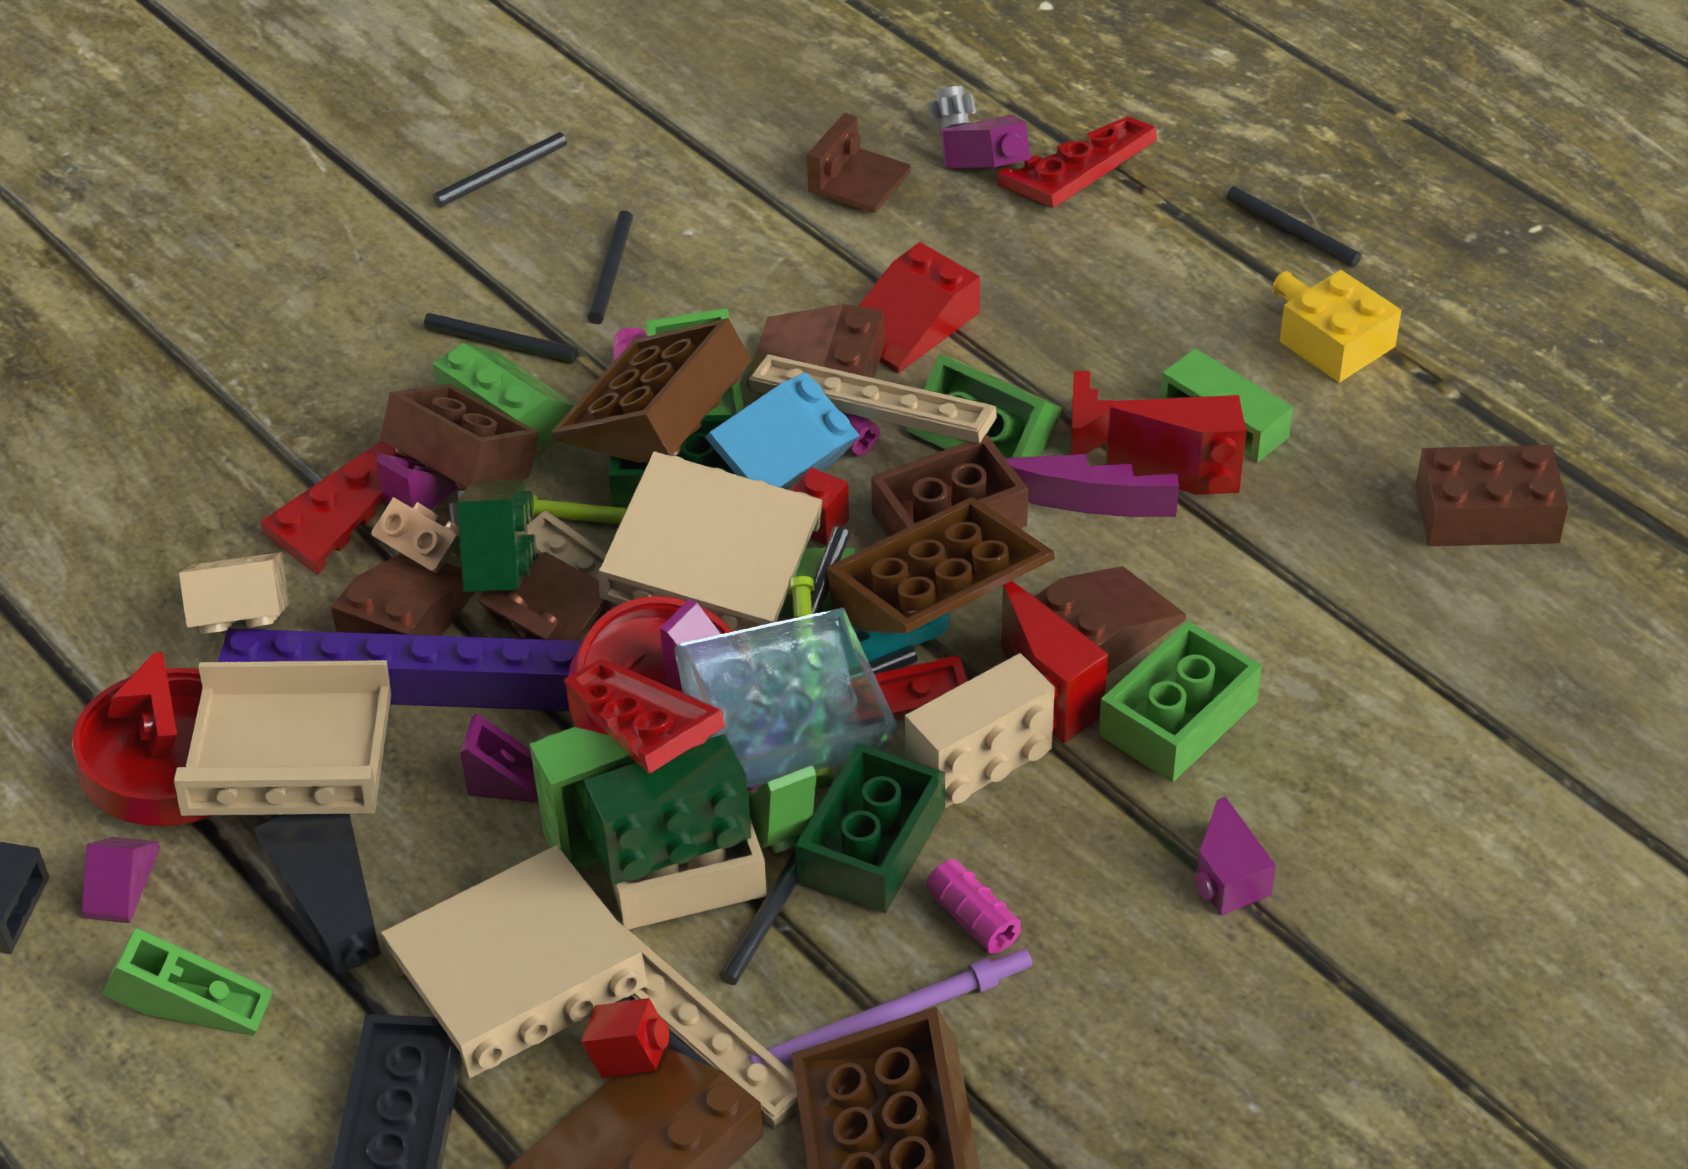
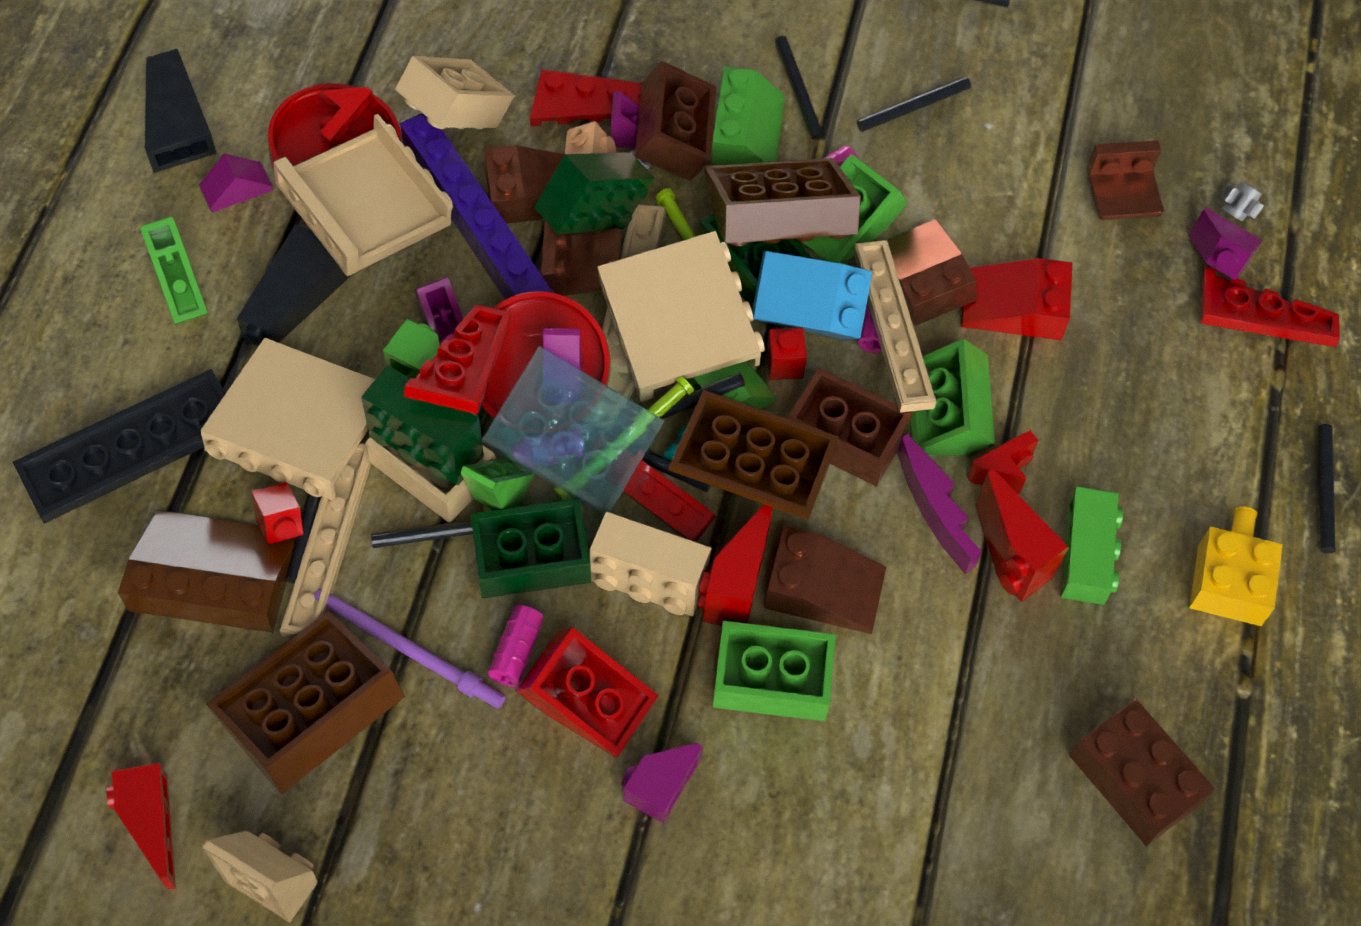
camera: 50 degrees right, 15 degrees up
none -> red slope [516,627,659,758]

